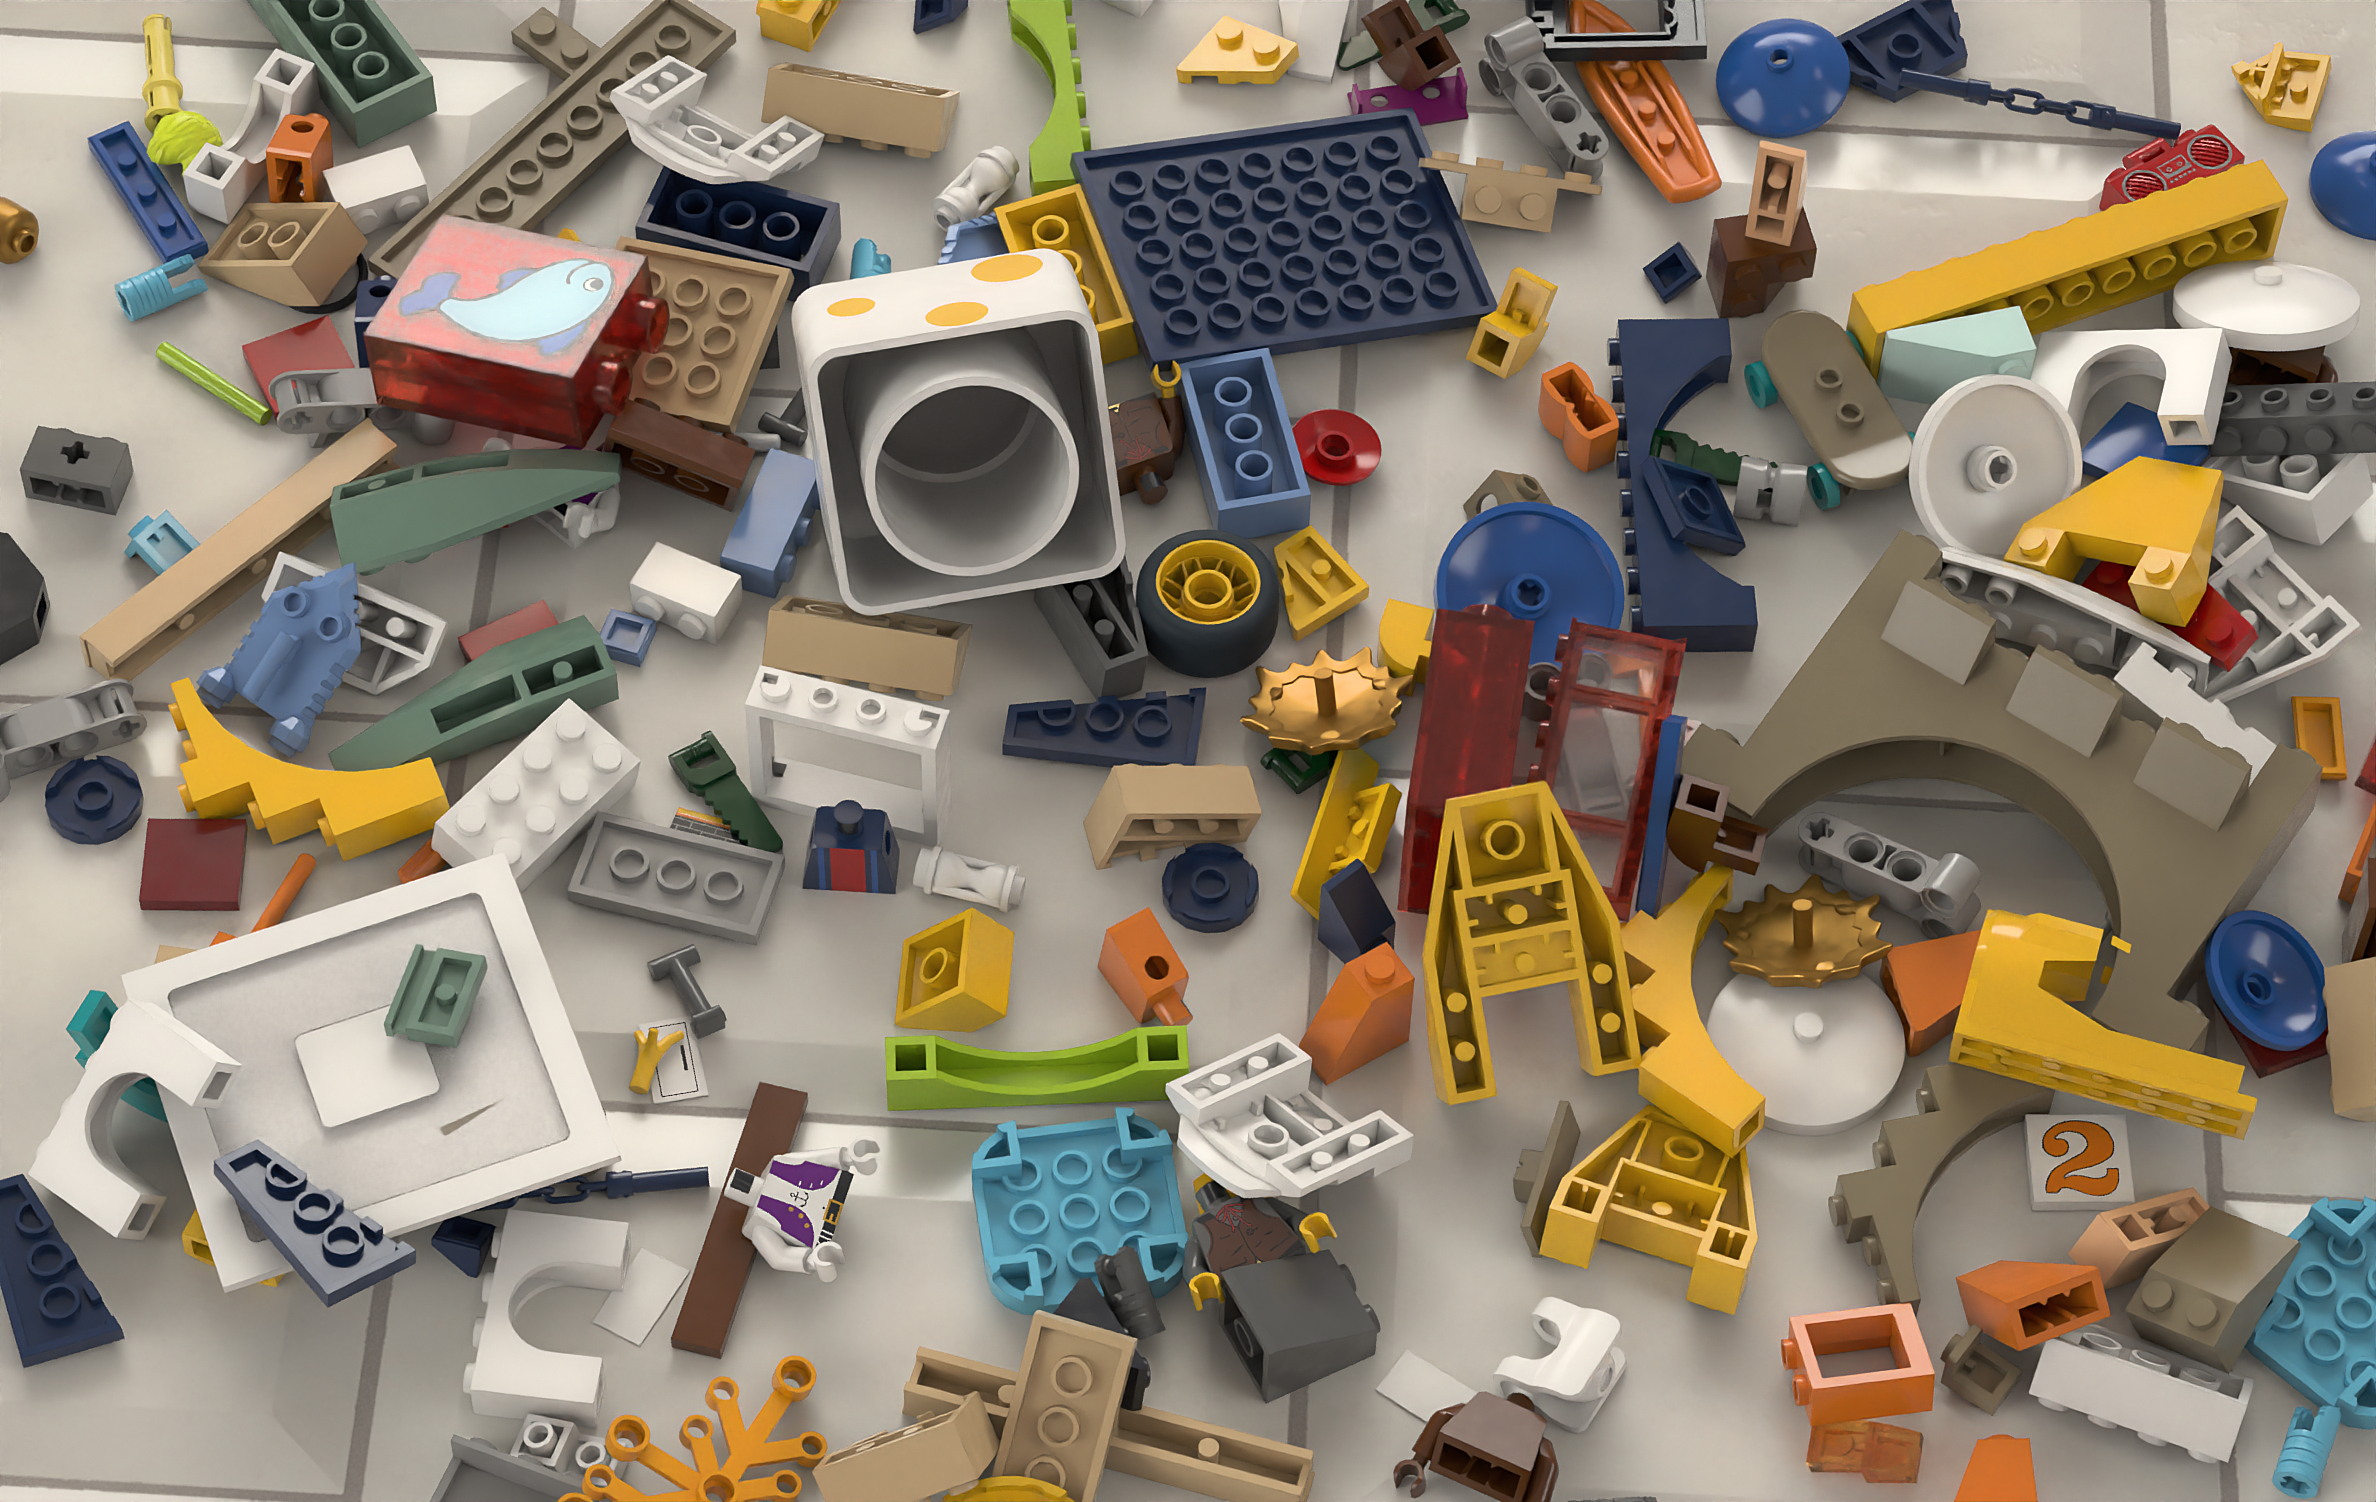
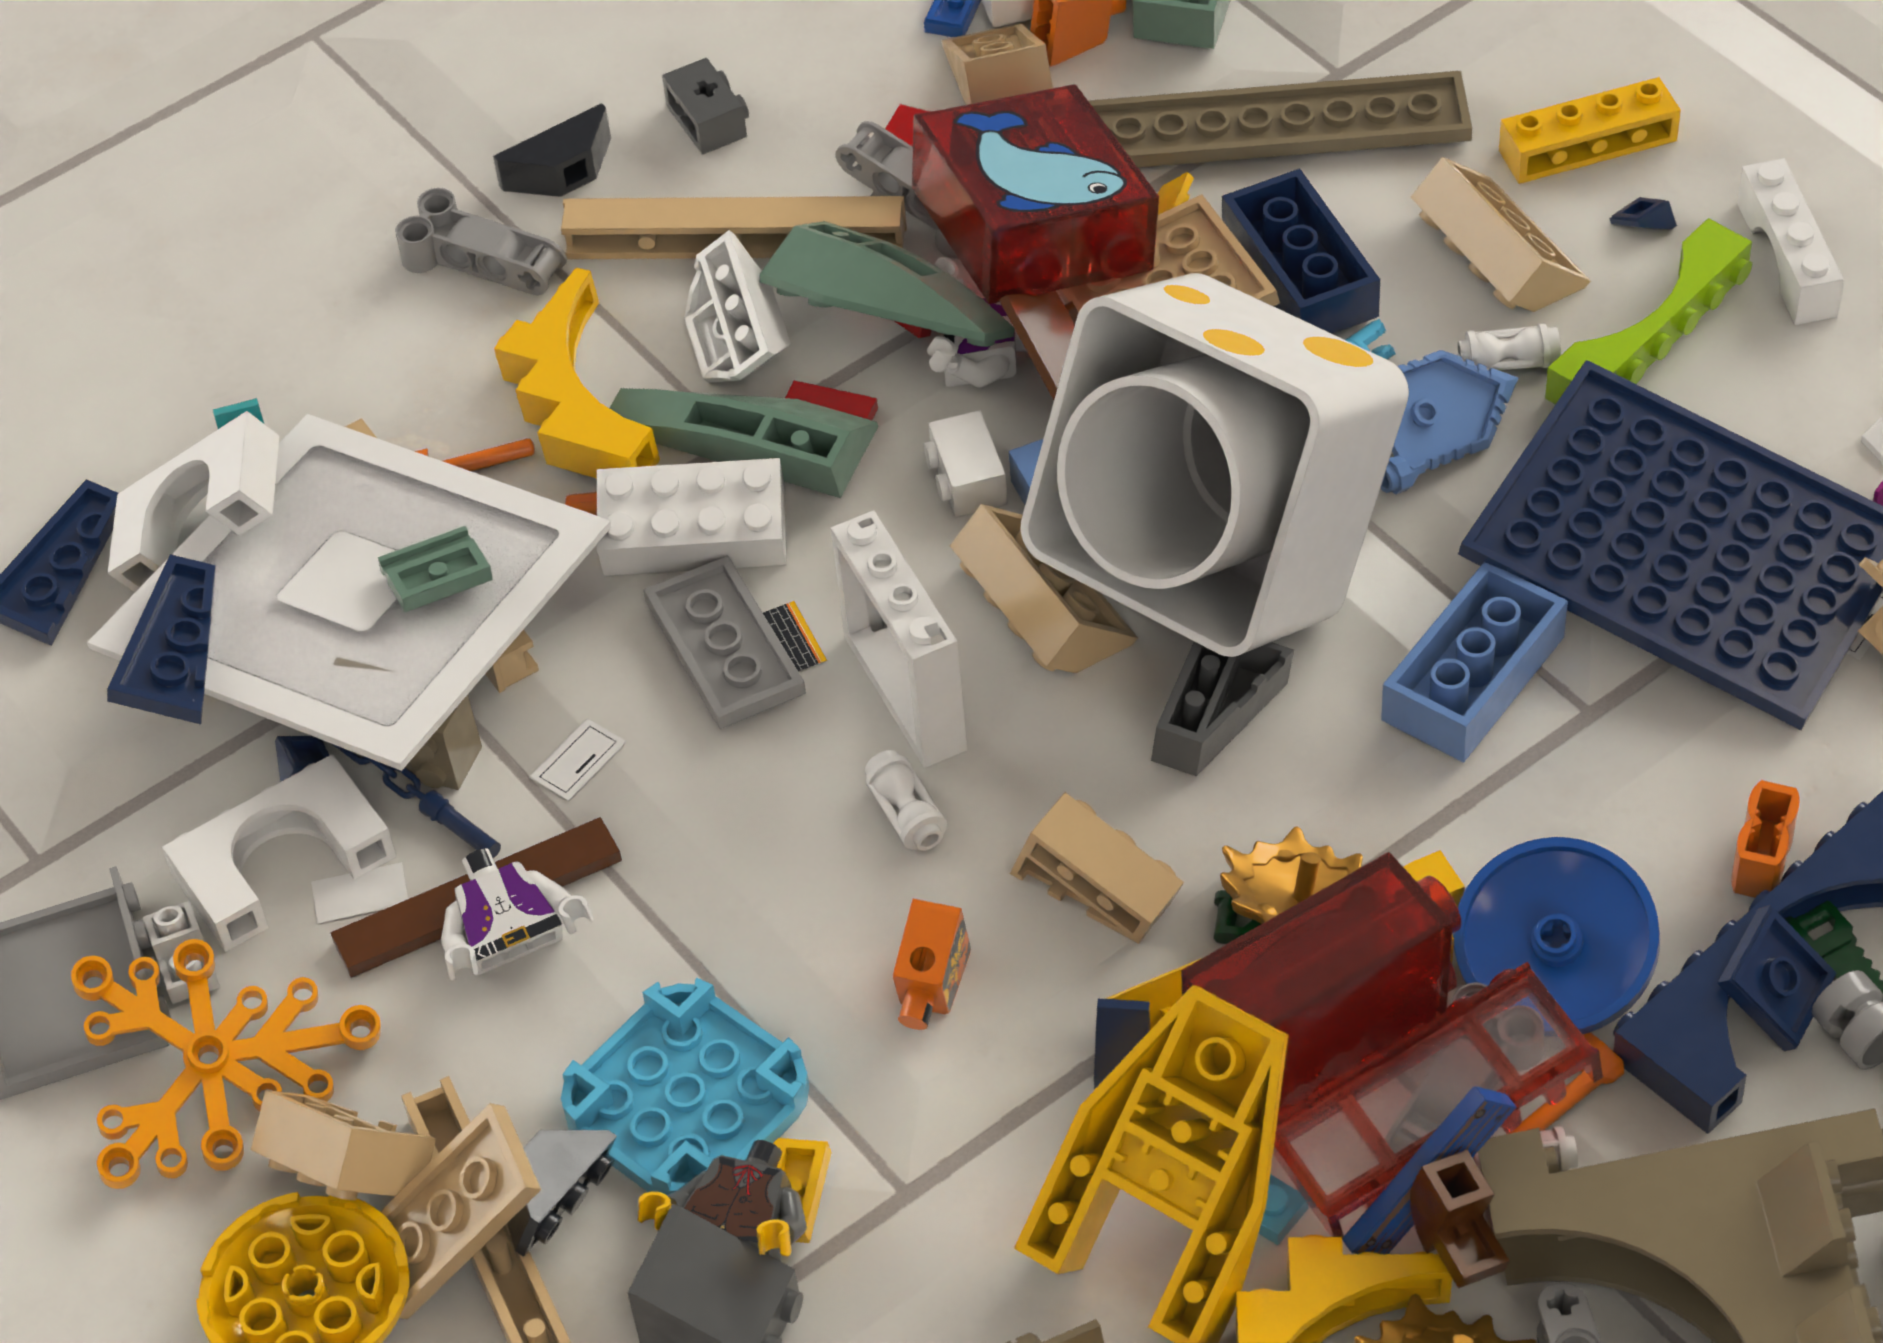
camera: 55 degrees right, 5 degrees down
dark blue tile [45,755,144,845] -> none
medium azure hinge [115,254,208,322] -> none
medium azure bracket [124,509,200,575] -> none
dark red tile [139,818,248,911] -> none
lime bar [156,341,272,426] -> none
medium blue shield [196,562,361,758] -> none
white brick [322,145,429,234] -> none
dark tan plate [511,7,600,81] -> none
medium blue tile [600,608,657,667] -> none
white slope [609,55,825,184] -> none
yellow bar [628,1028,684,1094] -> none
dark grey piece [647,944,727,1039] -> none
dark green piece [668,730,783,853] -> none
dark blue torso [803,800,900,895] -> none
lime arch [885,1025,1189,1111] -> none
yellow slope [894,907,1015,1033] -> none
yellow slope [994,183,1139,365] -> none
dark blue wing [1002,687,1206,768] -> none
dark grey hinge [1094,1245,1166,1341] -> none
torso [1108,361,1186,505] -> none
wheel [1136,529,1280,678] -> none
dark blue tile [1162,842,1259,933] -> none
white slope [1165,1033,1414,1198] -> none
yellow wing [1176,15,1299,84] -> none
yellow wing [1273,525,1369,642] -> none
red dish [1292,409,1382,486] -> none
orange slope [1299,942,1415,1086] -> none
dark tan bracket [1463,470,1553,520] -> none
yellow brick [1466,267,1558,379] -> none

